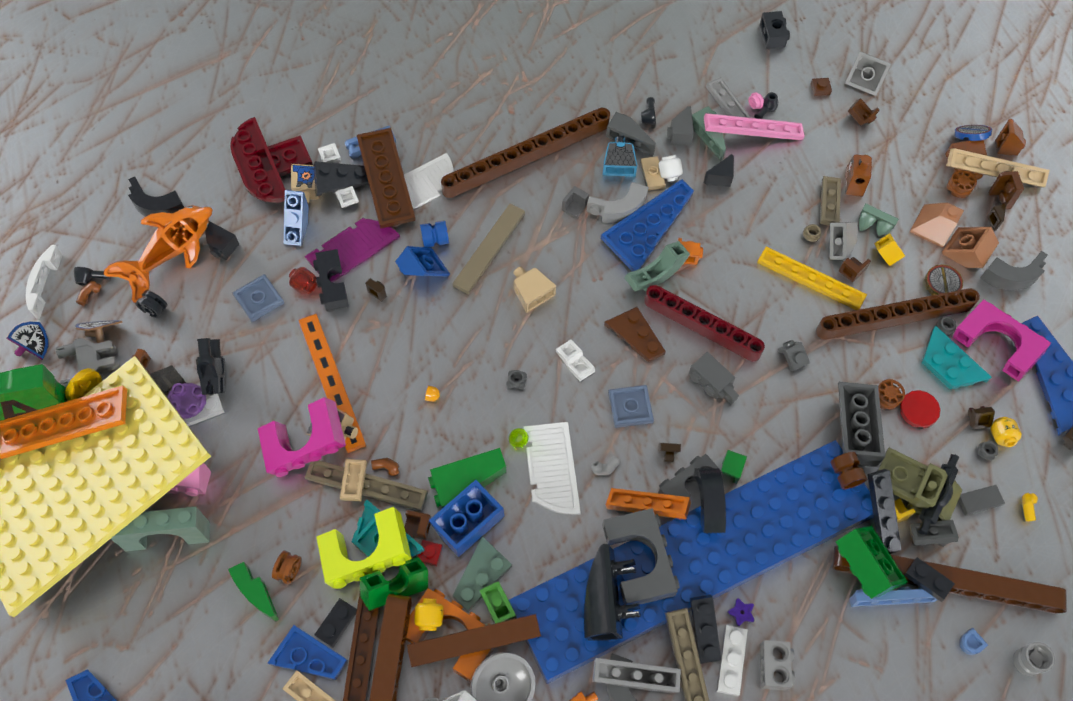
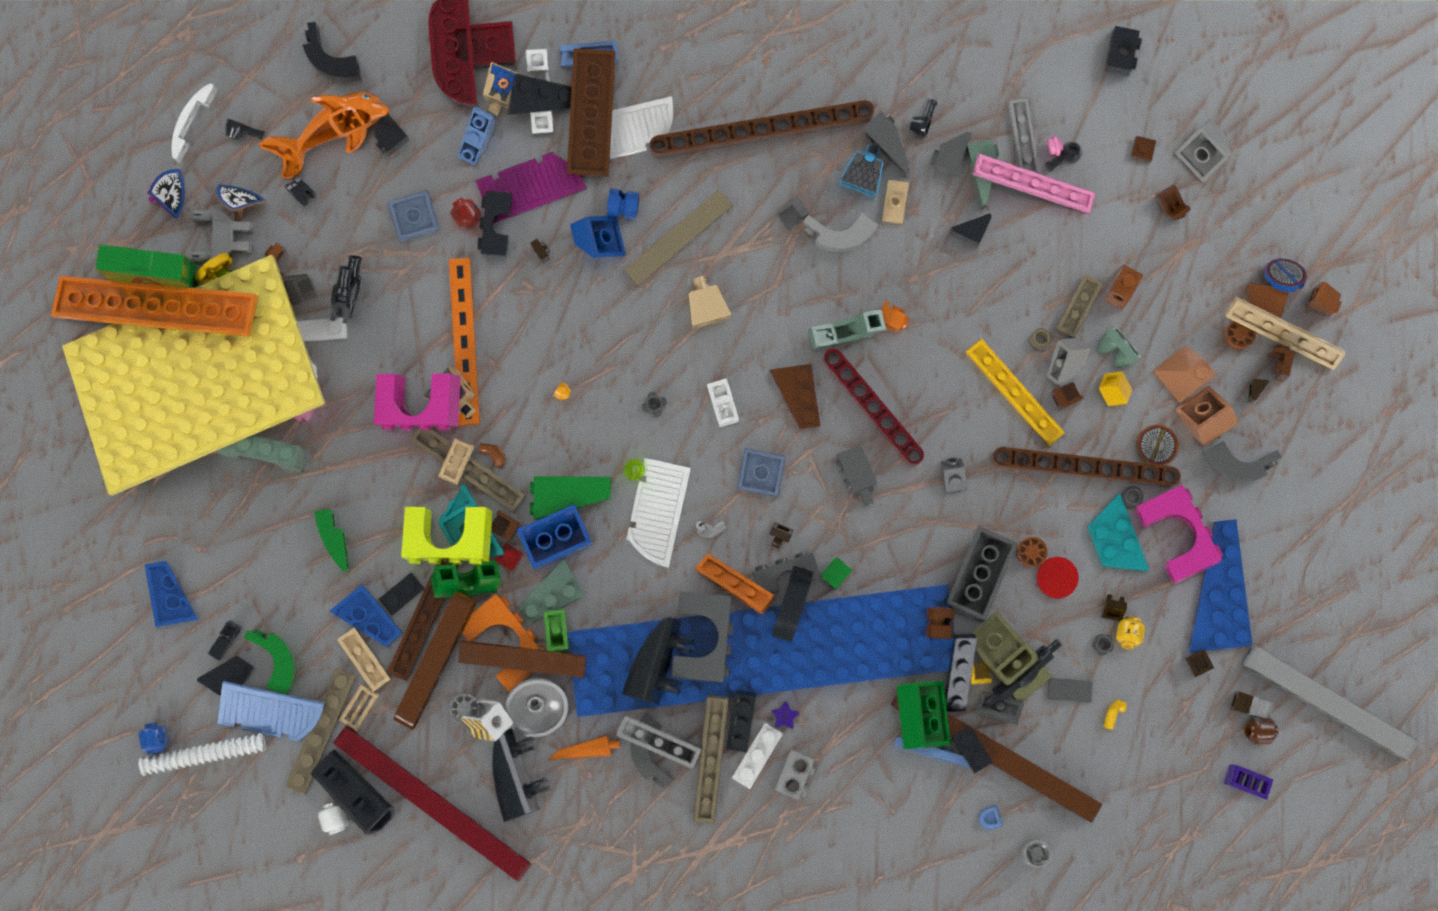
camera: 20 degrees right, 20 degrees up
dark orange arm [76,281,101,306] -> none
medium lavender dish [167,383,206,419] -> none
dark orange wheel [272,550,302,585] -> none
yellow head [414,598,443,631] -> none
blue wing [600,179,694,272] -> none
white head [658,155,683,182] -> none

